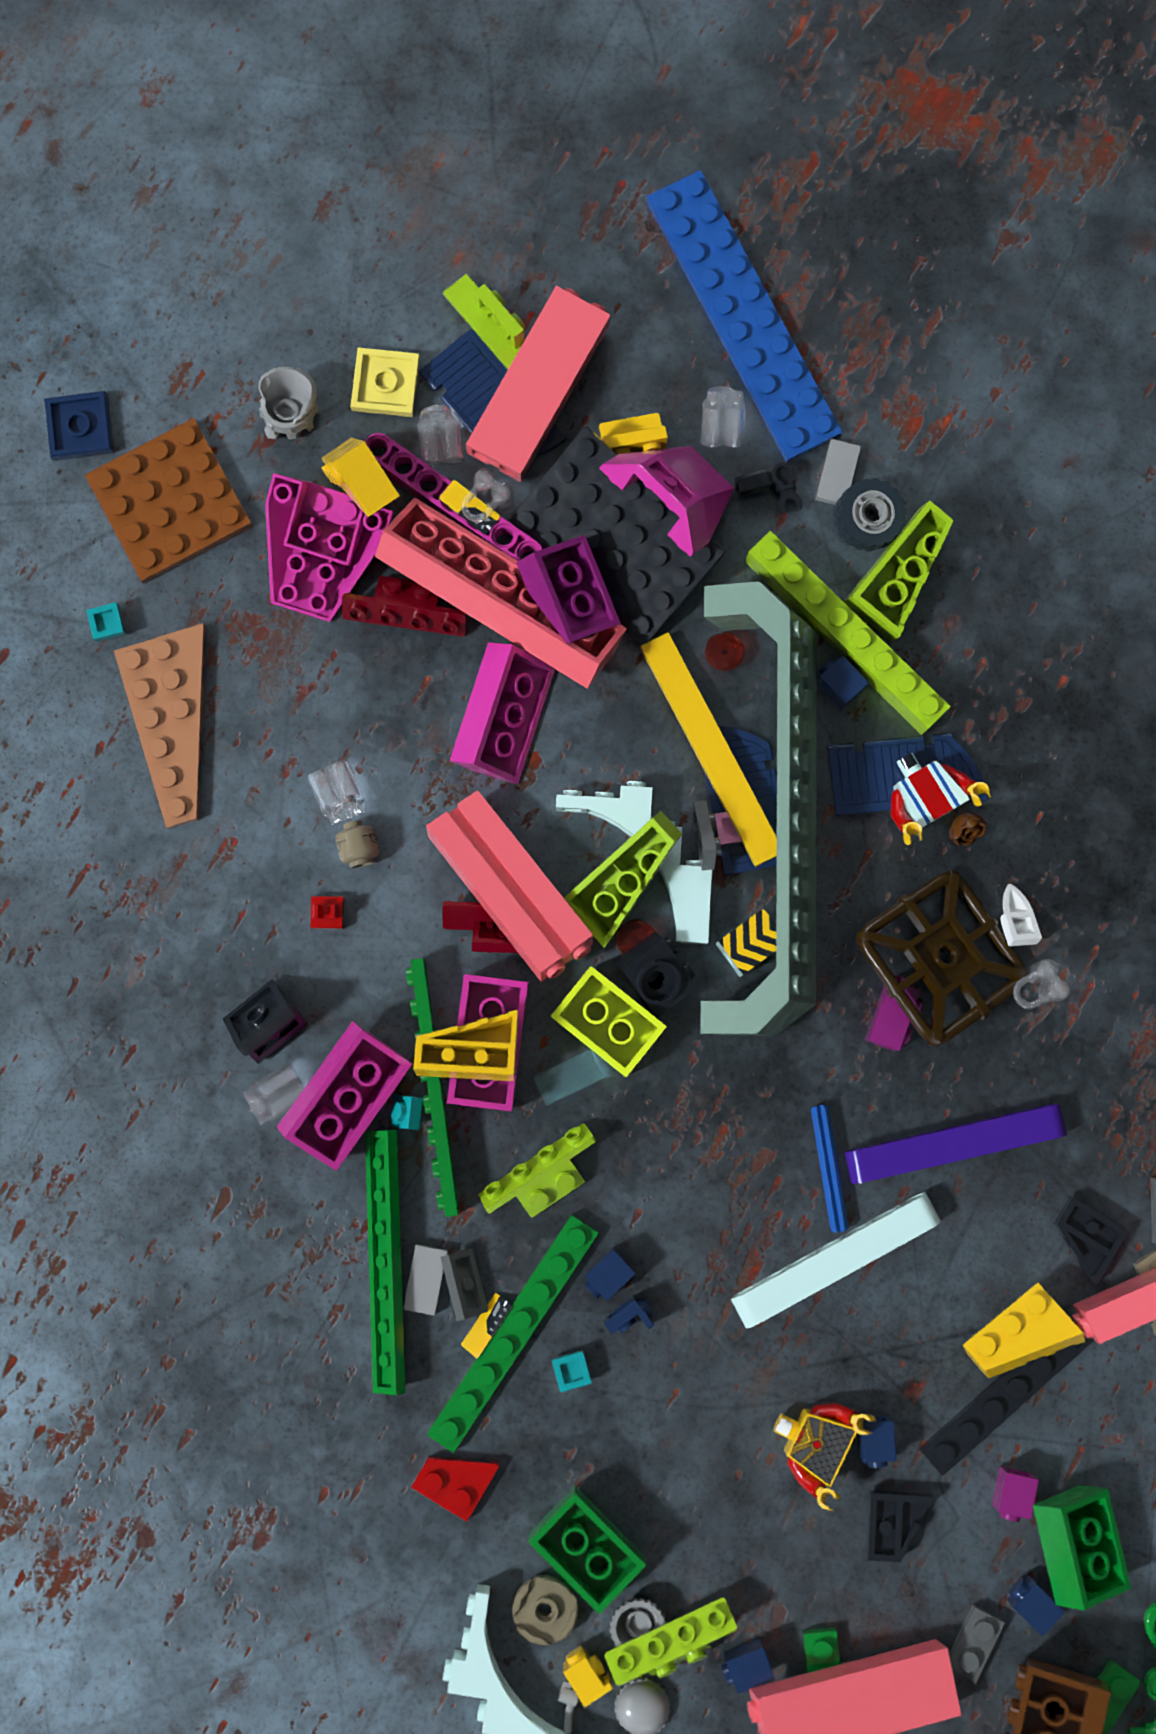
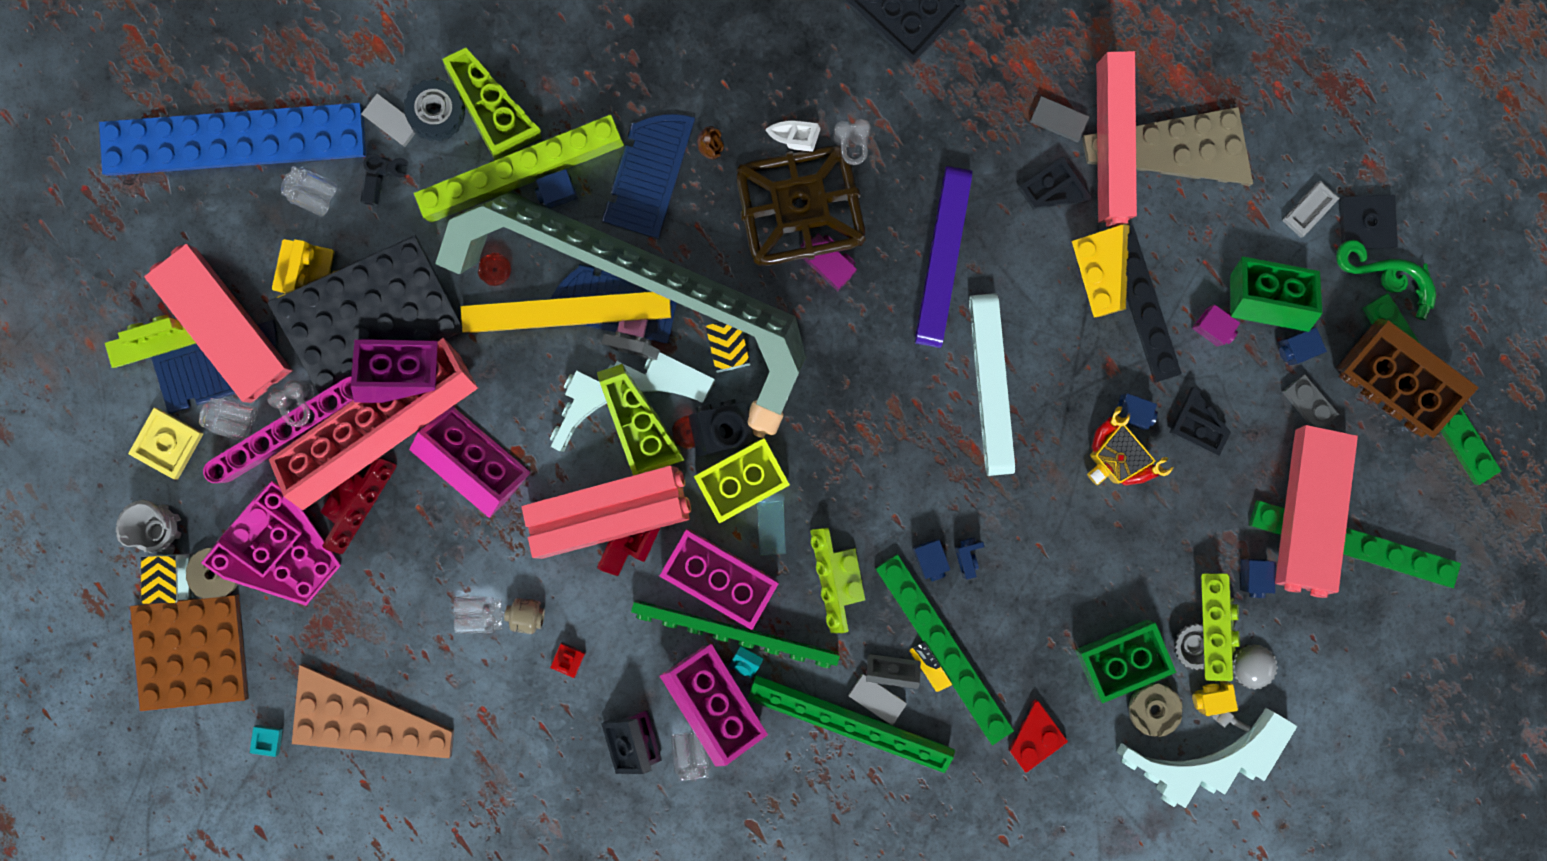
camera: 65 degrees left, 5 degrees up
dark blue tile [44,391,114,461] -> none
yellow wedge [321,437,400,517] -> none
yellow wedge [414,1010,519,1081] -> none
yellow sticker [439,480,500,534] -> none
teal plate [551,1350,592,1393] -> none
dark pink wedge [599,446,734,557] -> none
blue axle [811,1104,848,1233] -> none
torso [891,753,991,845] -> none
none -> piece [141,554,190,604]
none -> dark tan plate [186,548,238,599]
none -> light nougat head [748,400,784,438]

